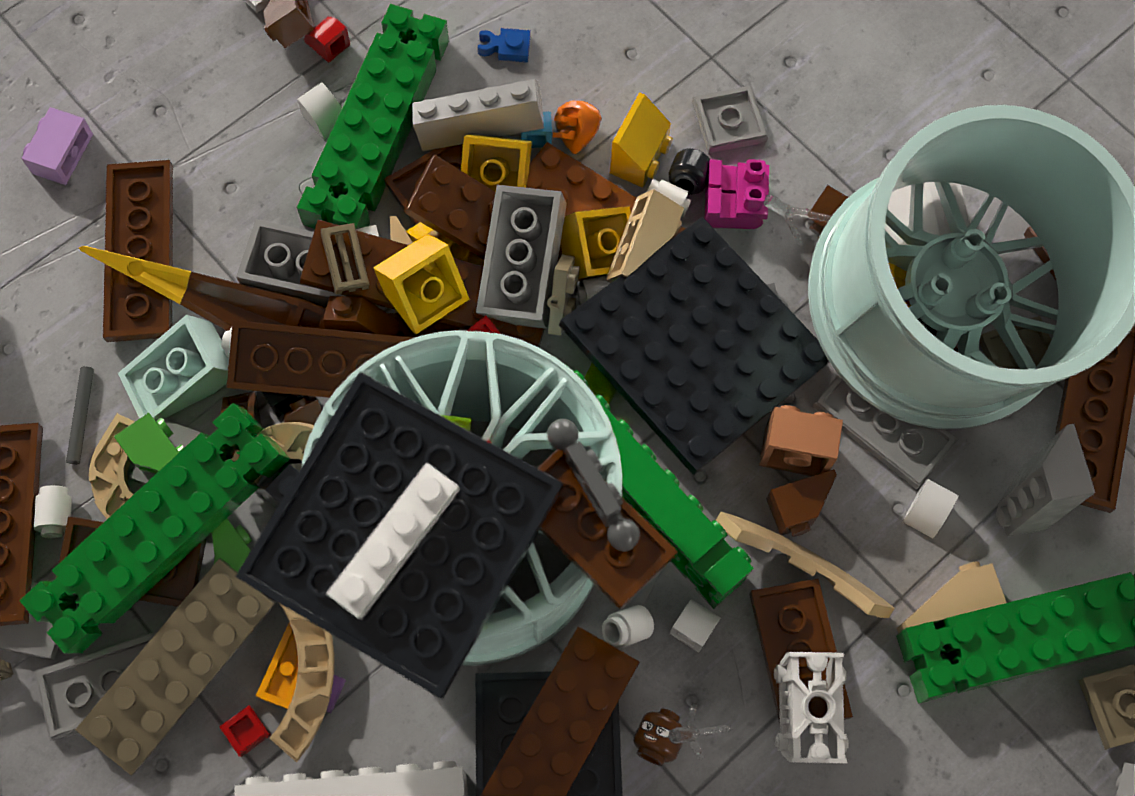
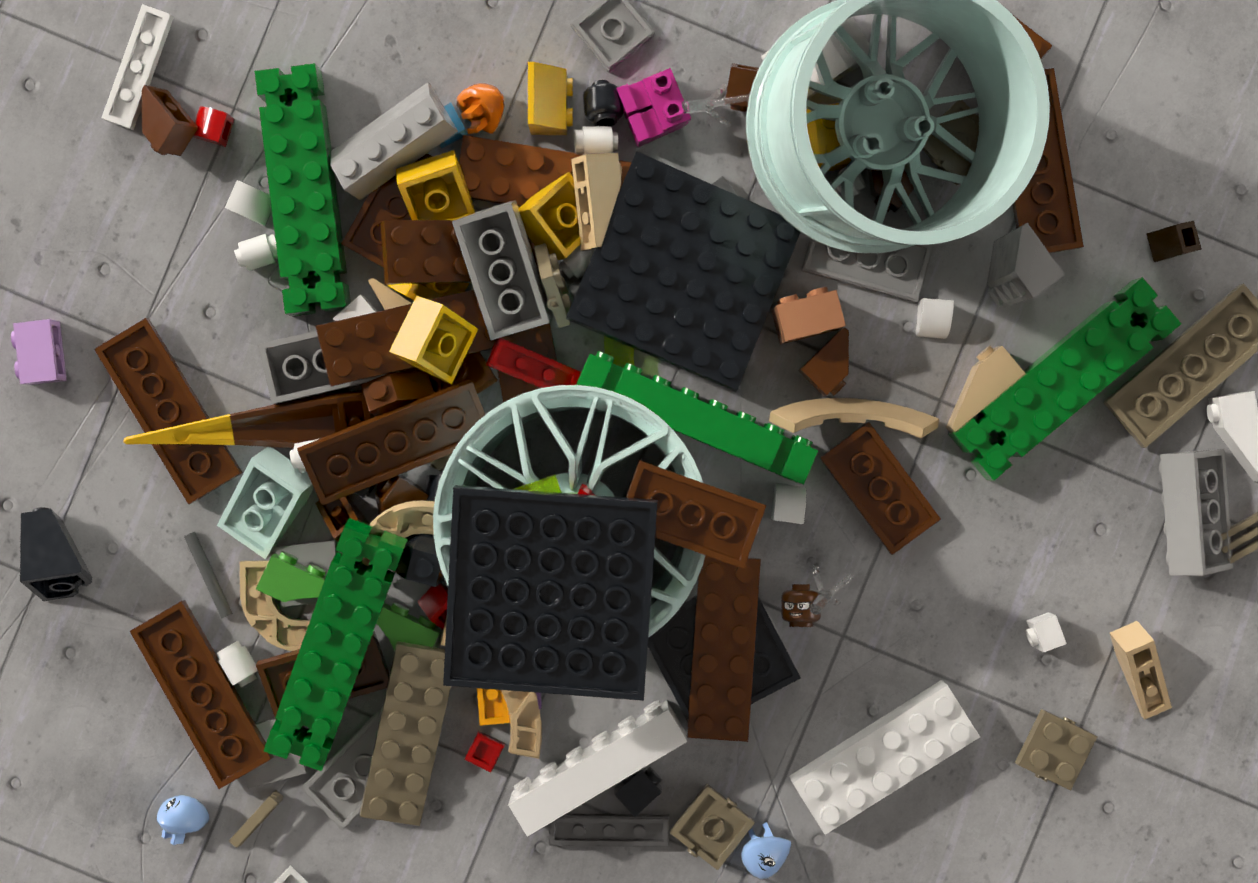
camera: 30 degrees left, 20 degrees up
dark tan tile [321,223,370,295] -> none
white plate [326,463,461,619] -> none
blue plate [478,28,531,62] -> none
dark grey plate [547,419,640,551] -> none
white piece [774,652,849,763] -> none
none -> white brick [234,234,278,271]

